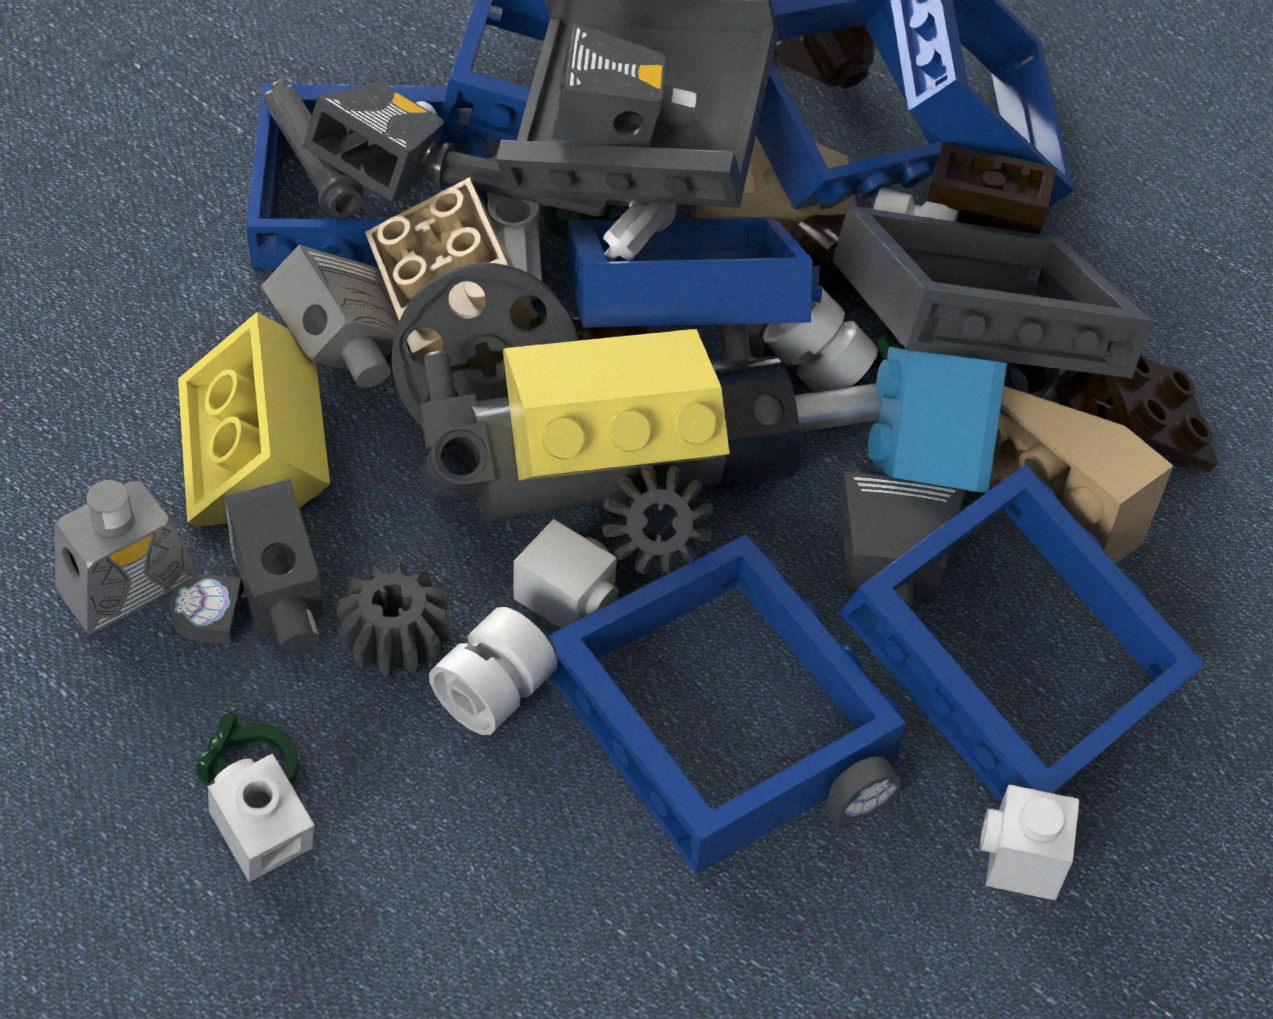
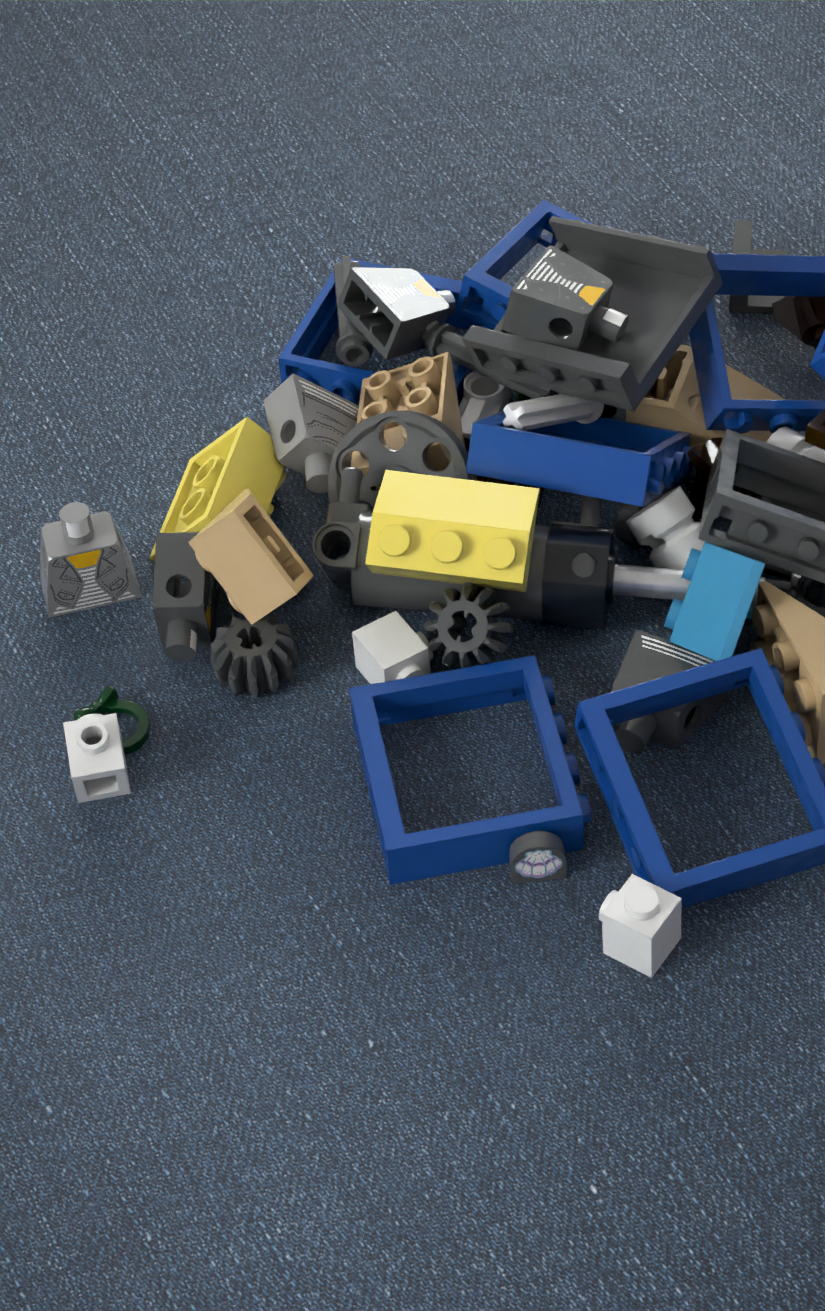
camera: 30 degrees right, 5 degrees down
tile [169,575,243,645] -> none
white wheel [429,607,557,735] -> none
none -> tan slope [188,488,314,625]

